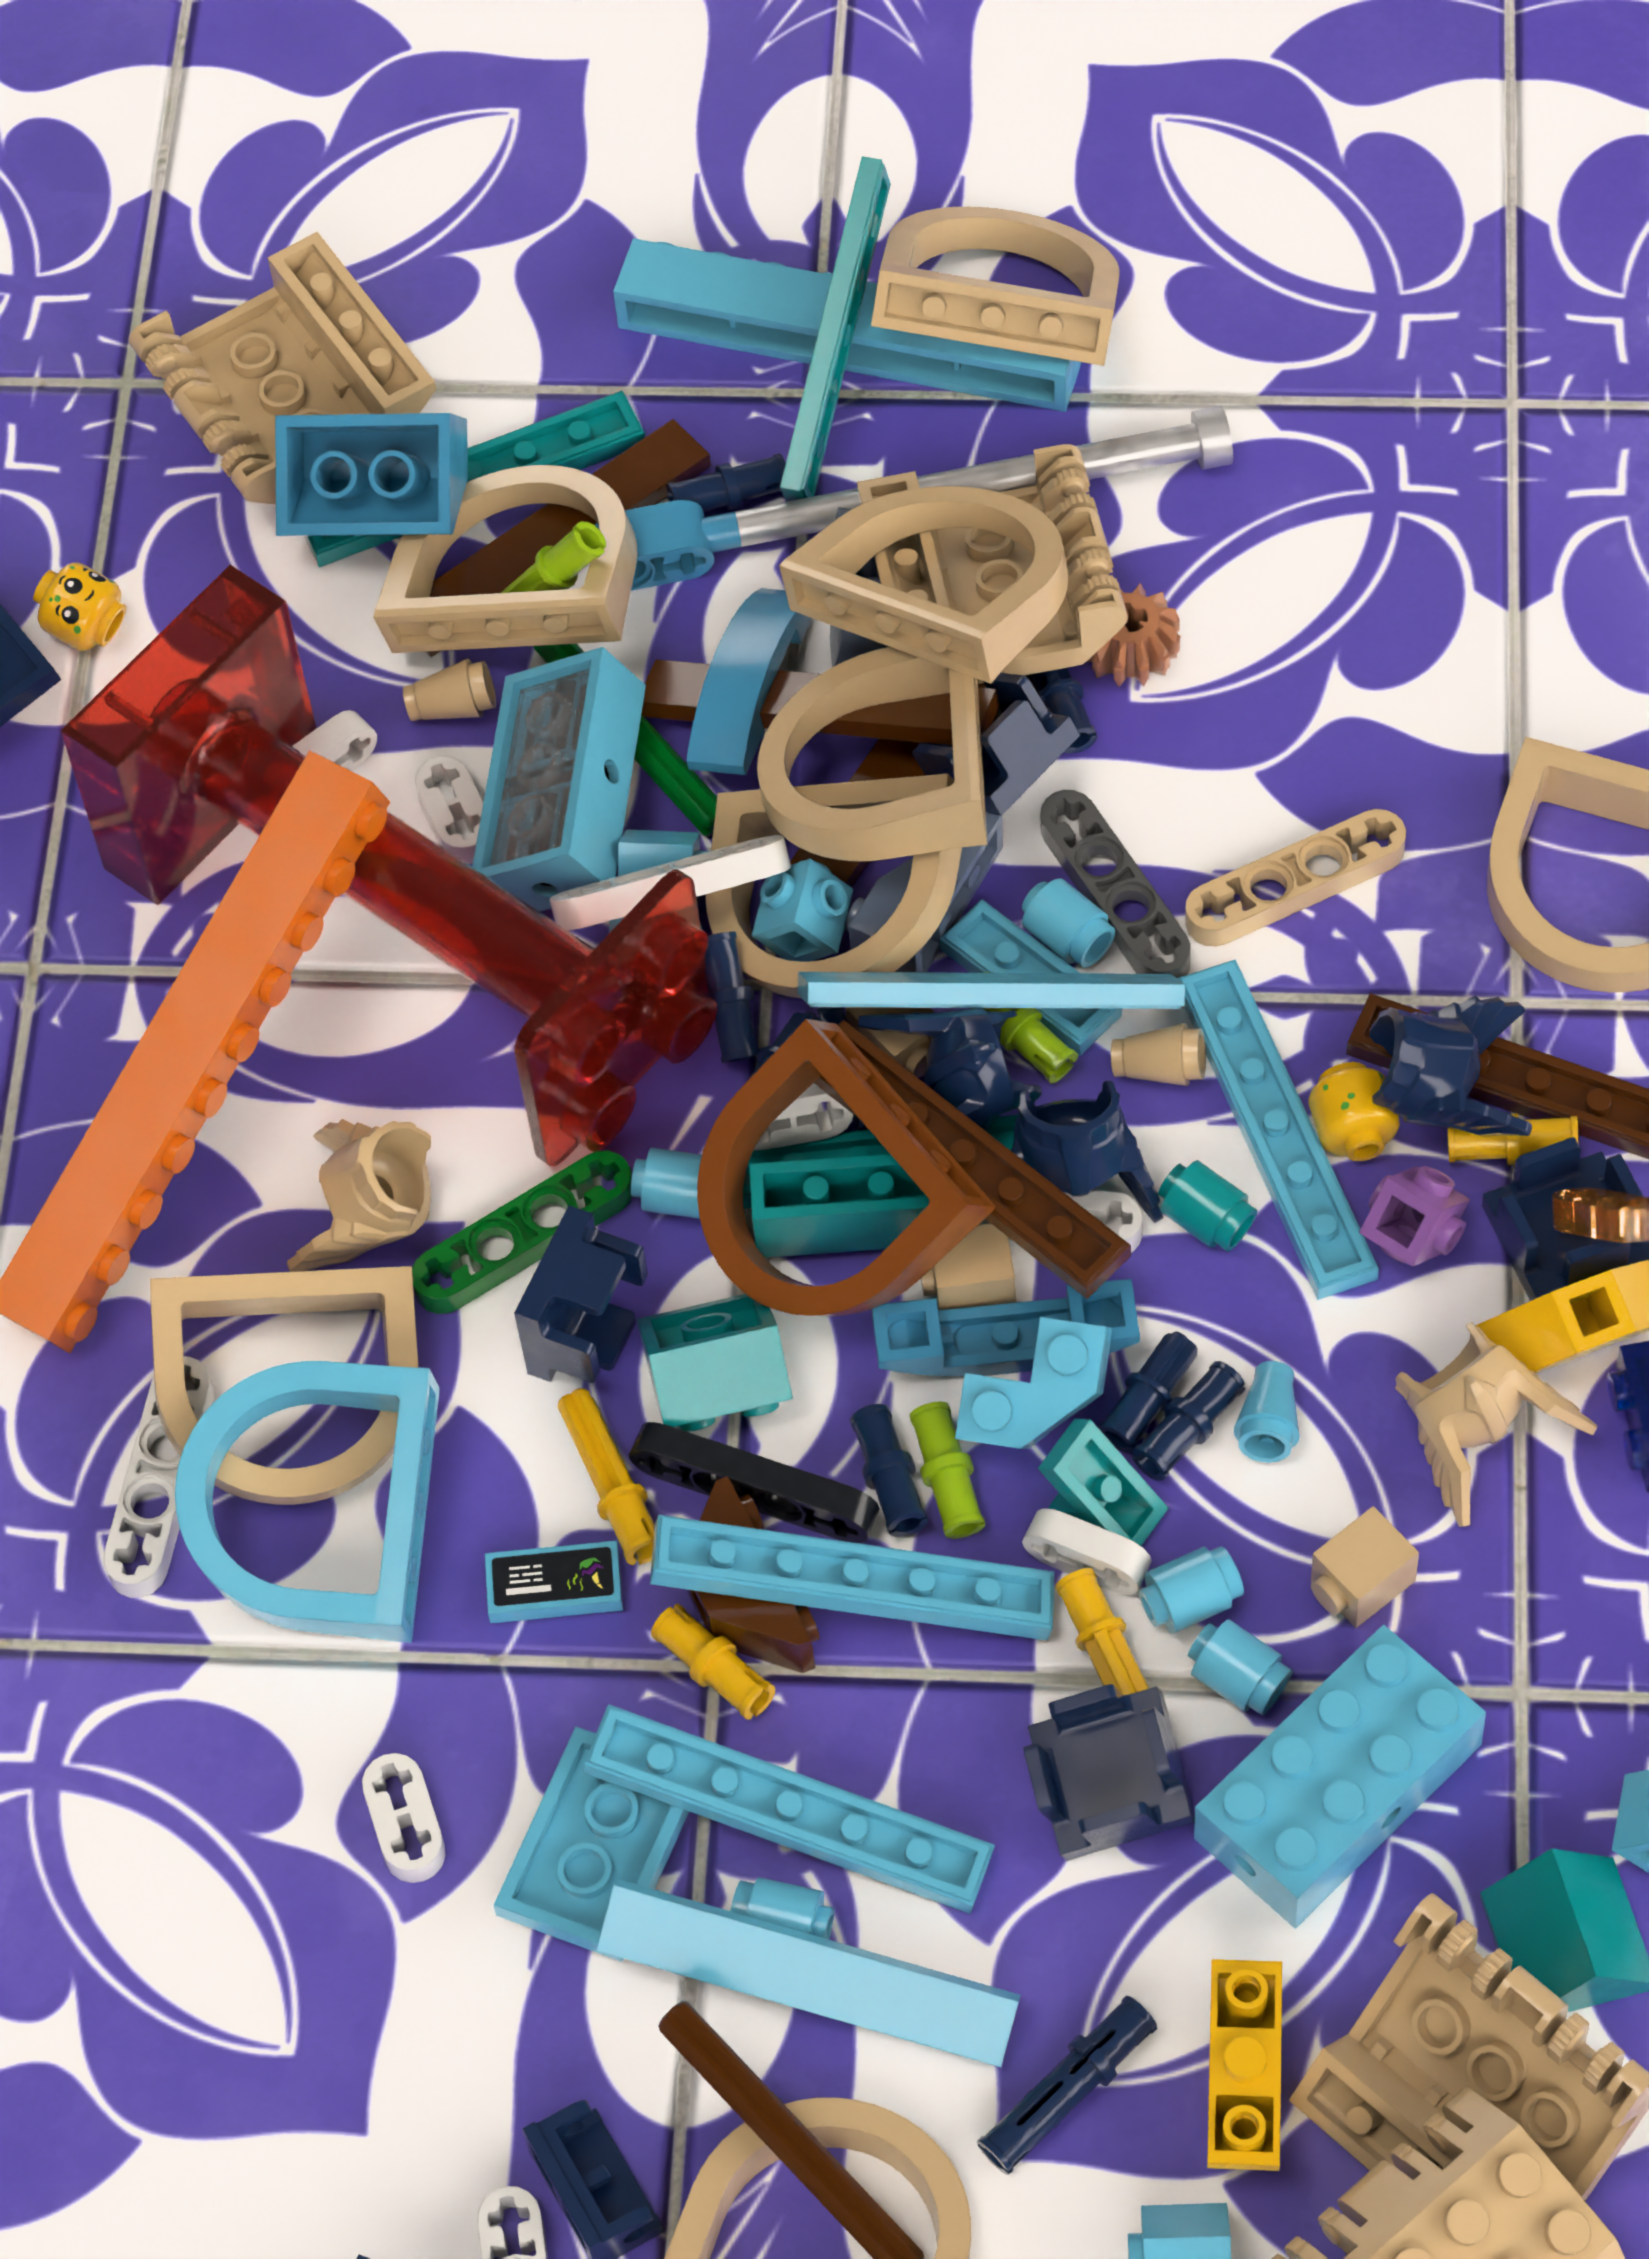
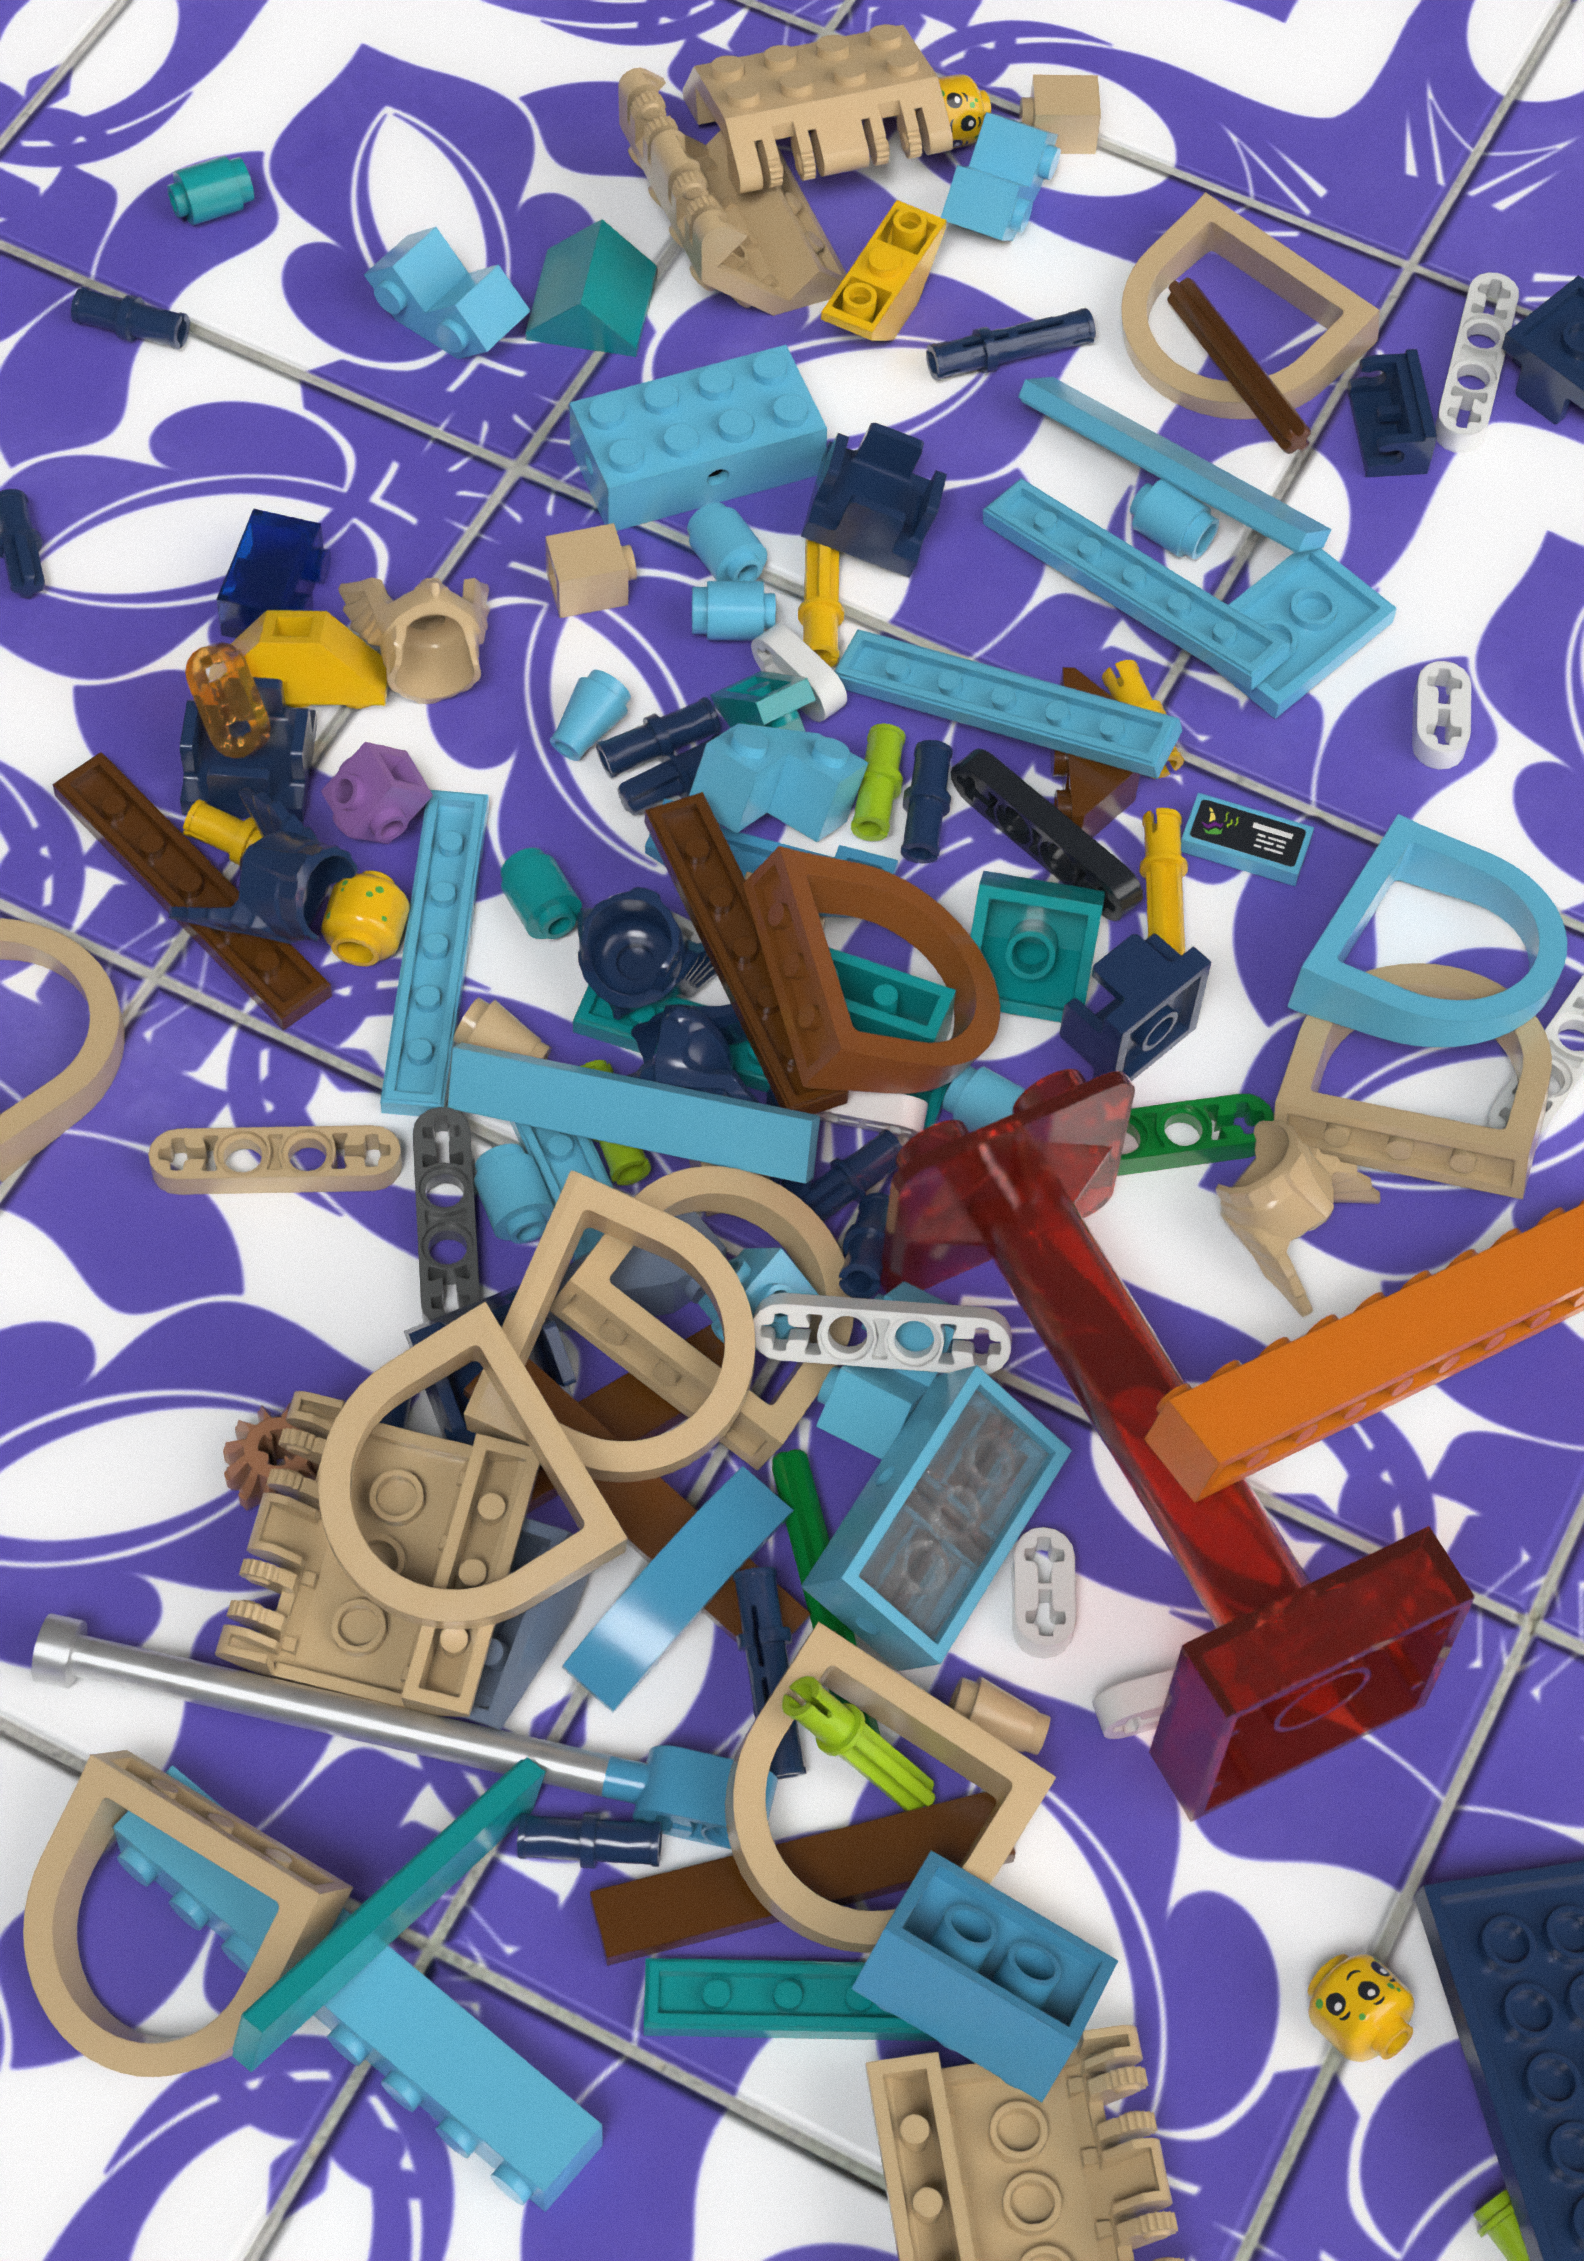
camera: 165 degrees left, 0 degrees up
none -> dark blue pin [732,1567,807,1780]

